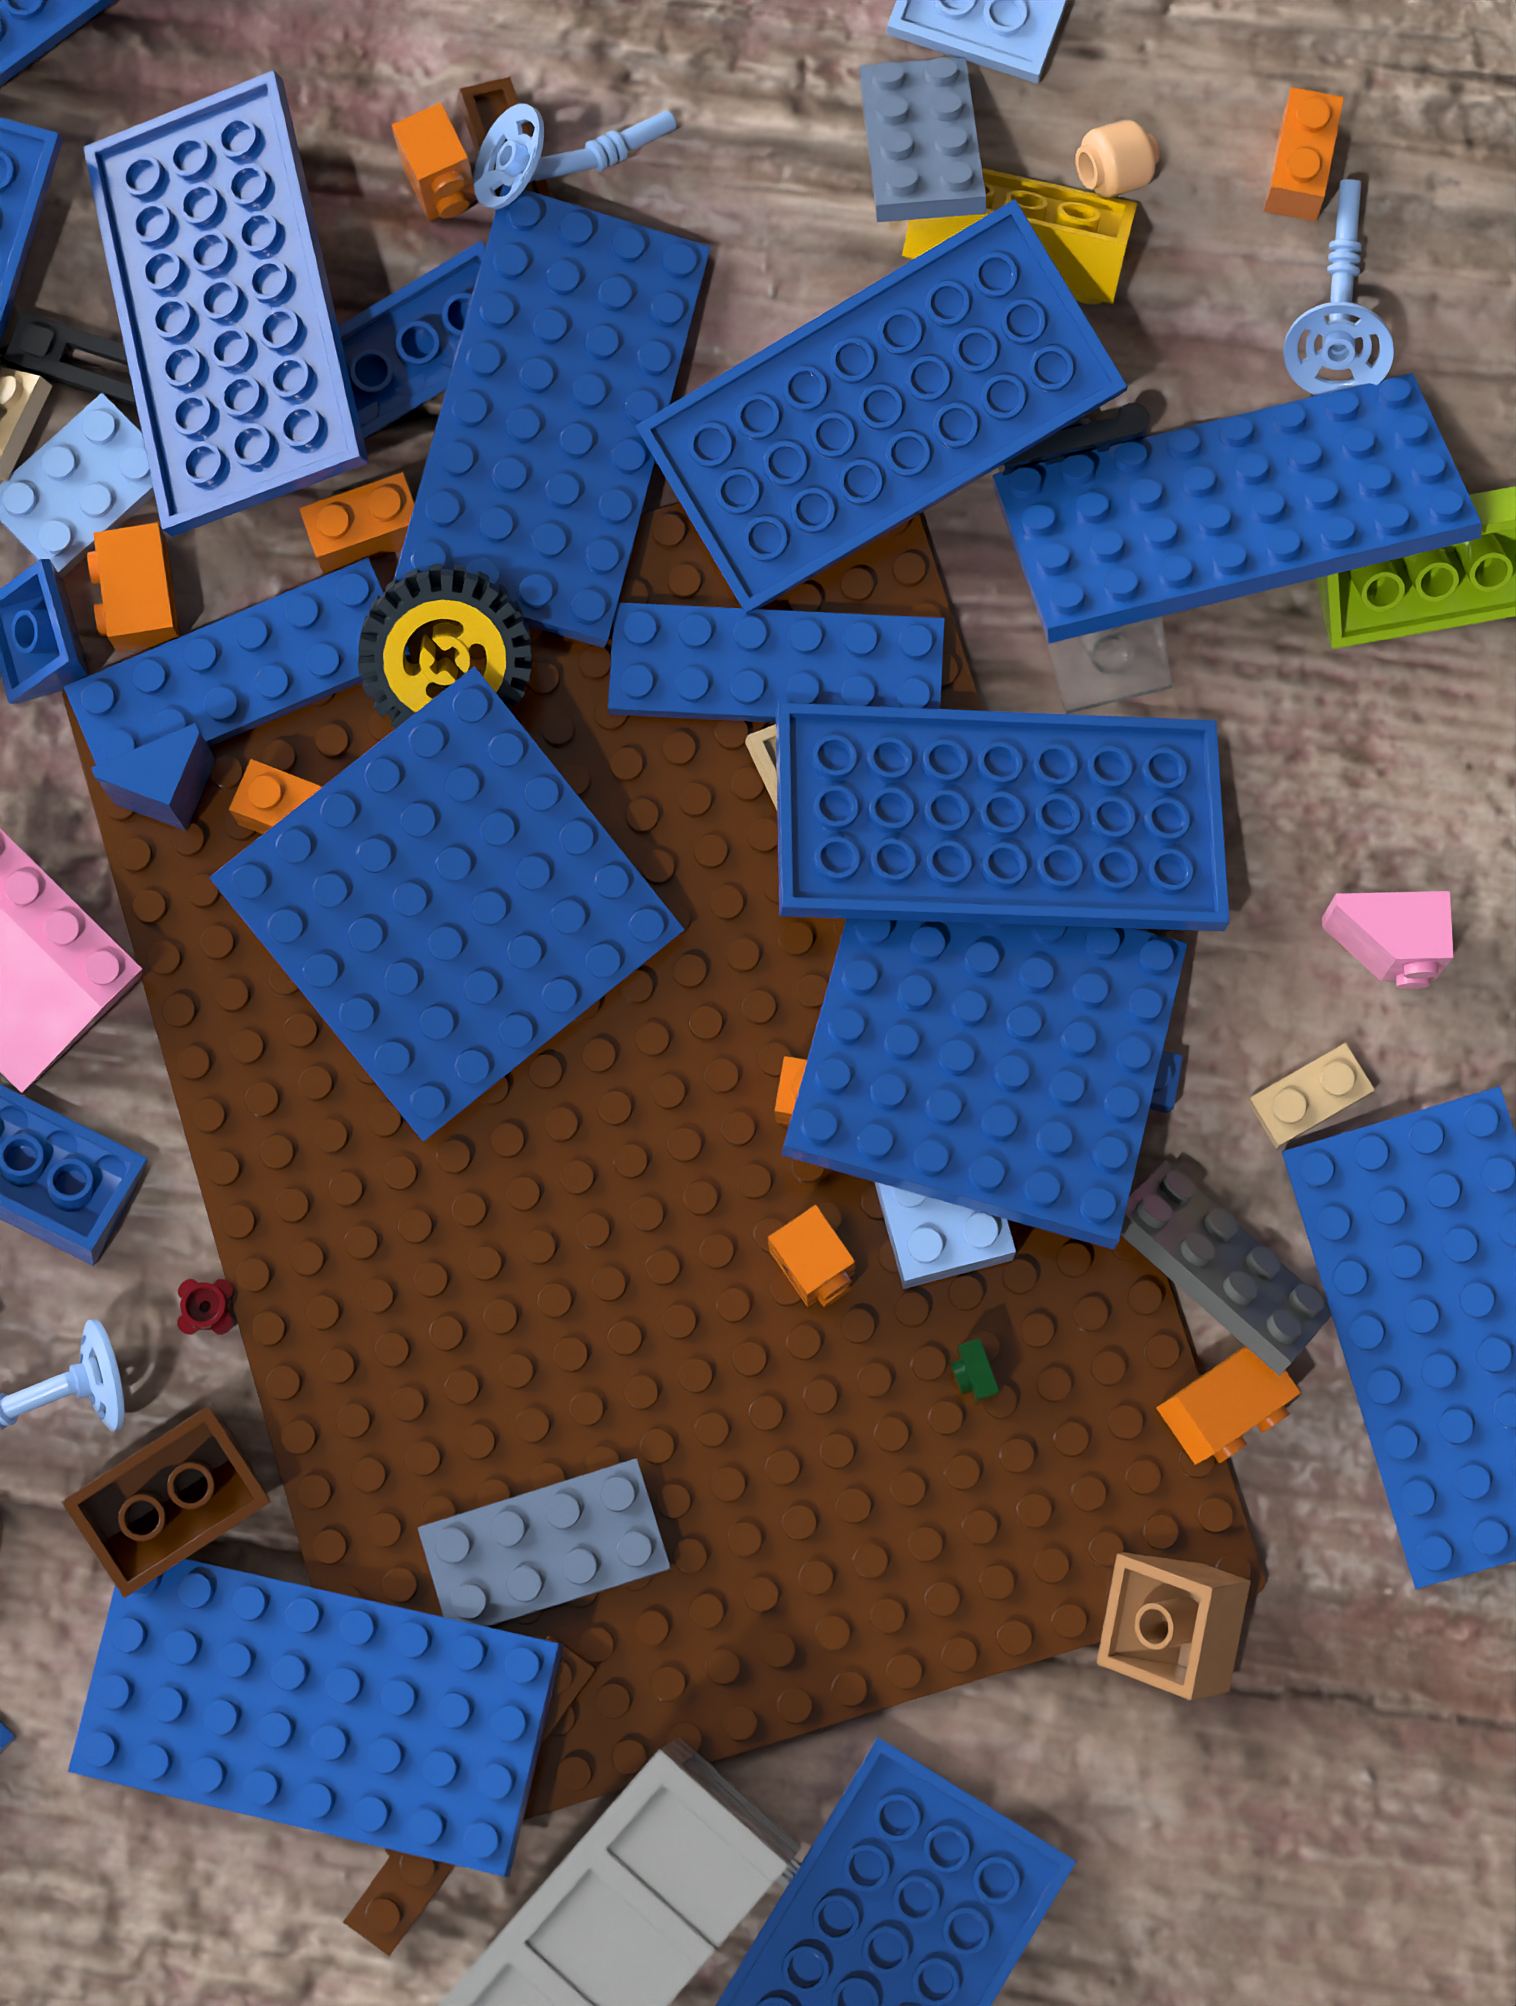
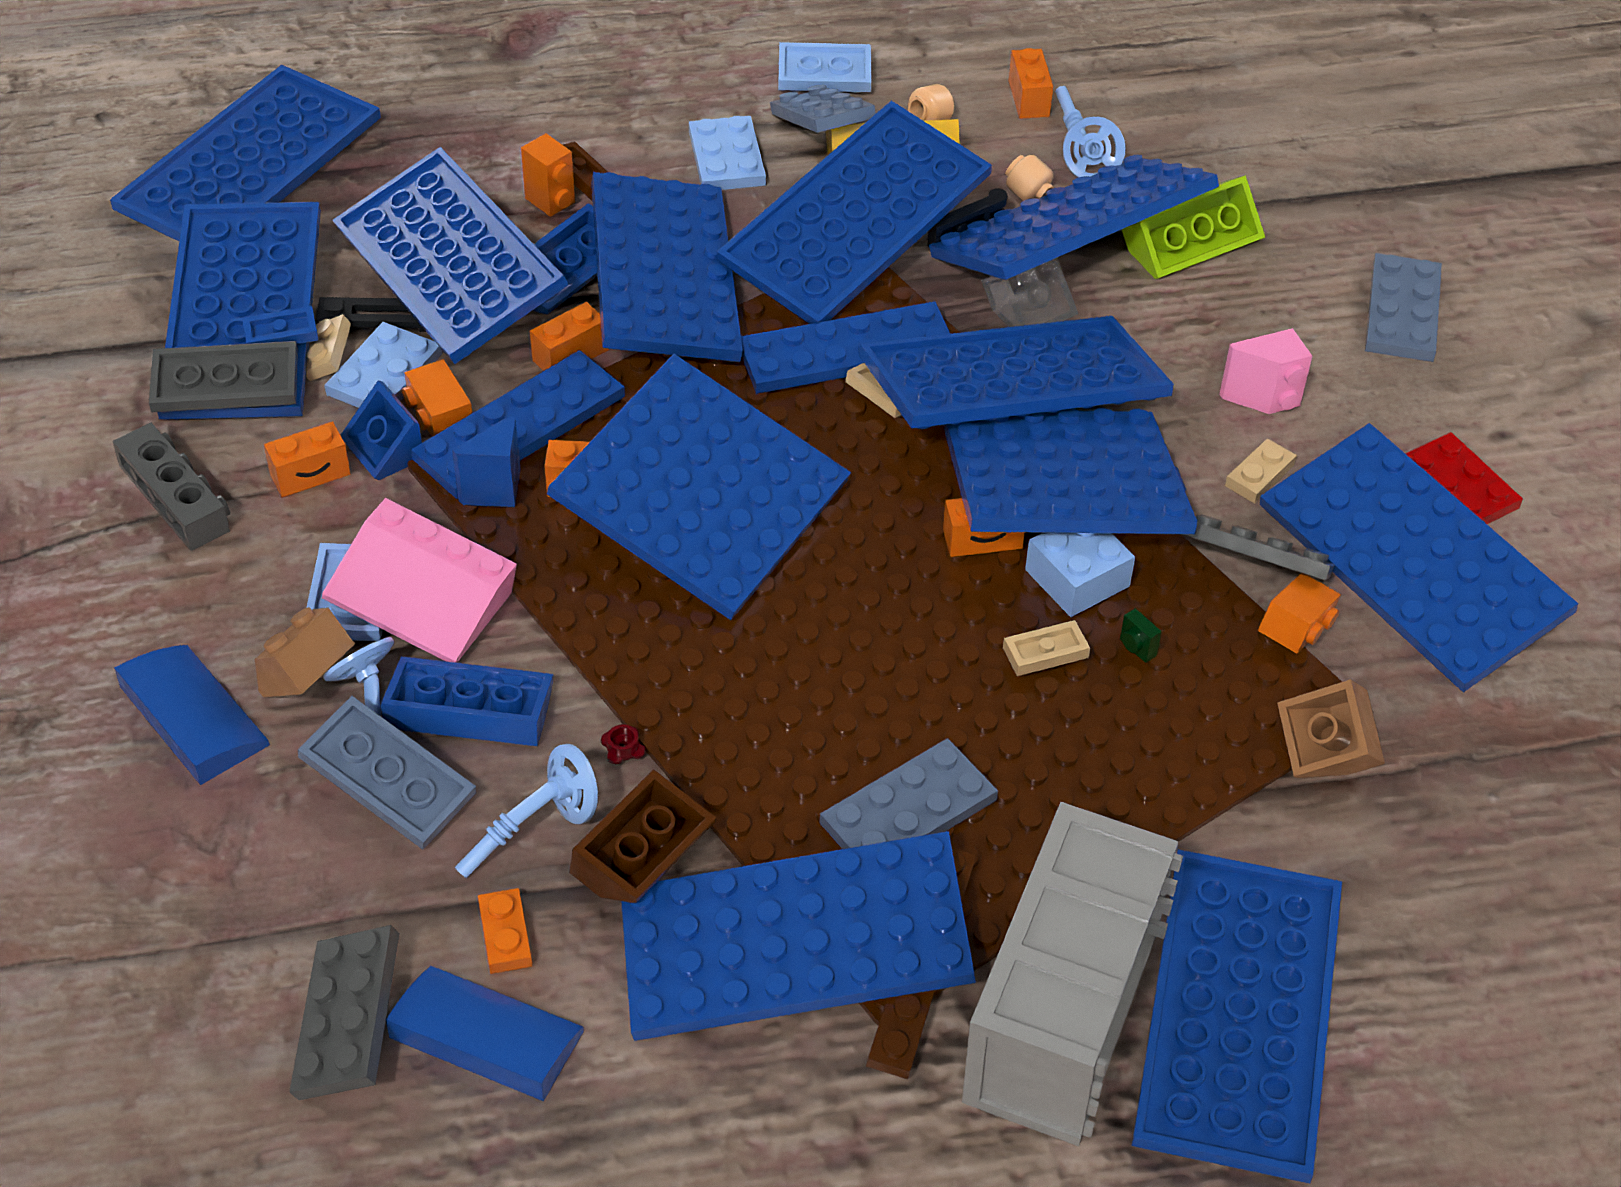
camera: 25 degrees left, 30 degrees down
wheel [358,564,532,728] -> none
light blue dish [474,104,676,209] -> none
orange brick [768,1205,855,1307] -> none
none -> light blue plate [689,116,766,190]
none -> tan plate [1003,620,1090,676]
none -> light nougat head [1005,155,1054,201]

